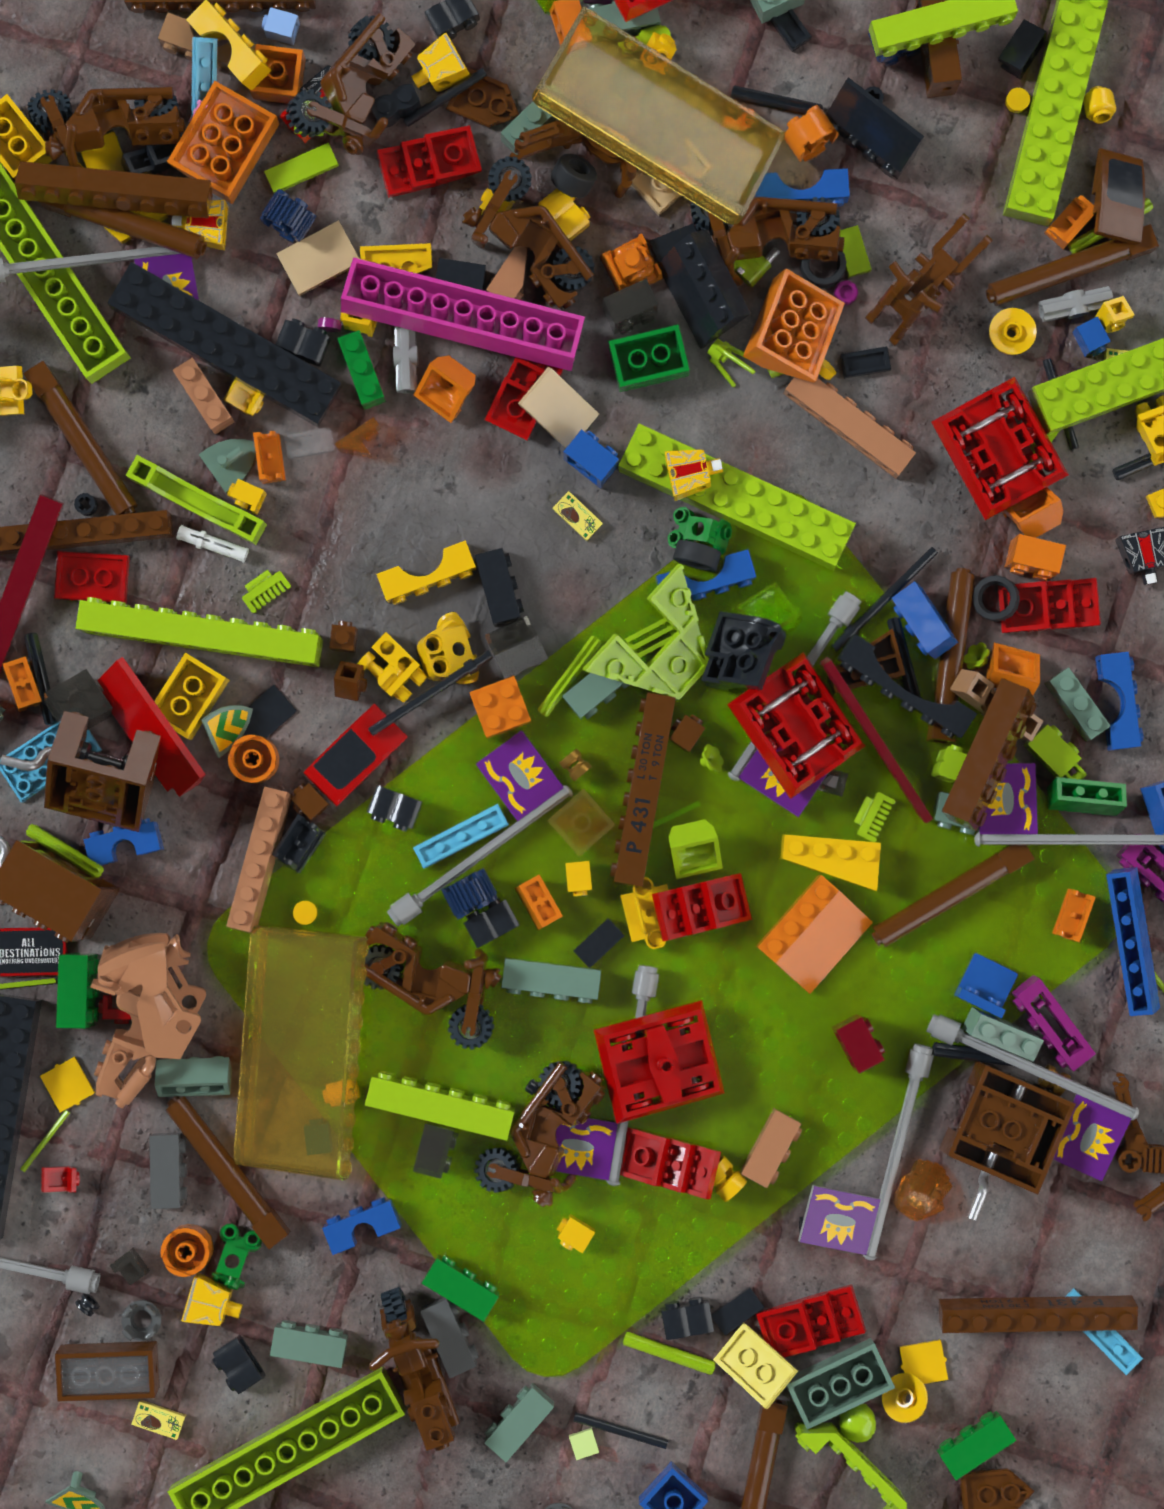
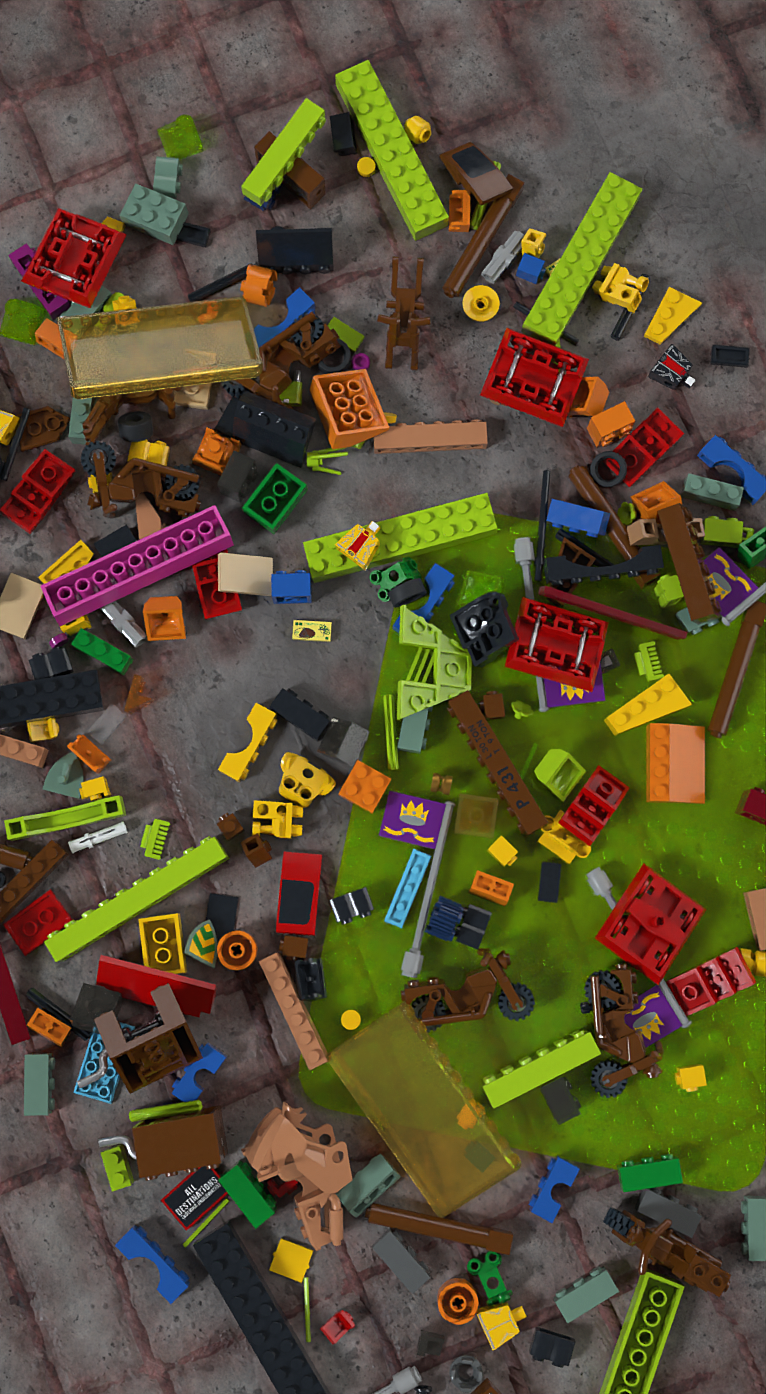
camera: 40 degrees left, 5 degrees down
black bar [368,650,494,736] -> none
sand green brick [502,958,601,1003] -> none
black tile [840,346,891,379] -> none

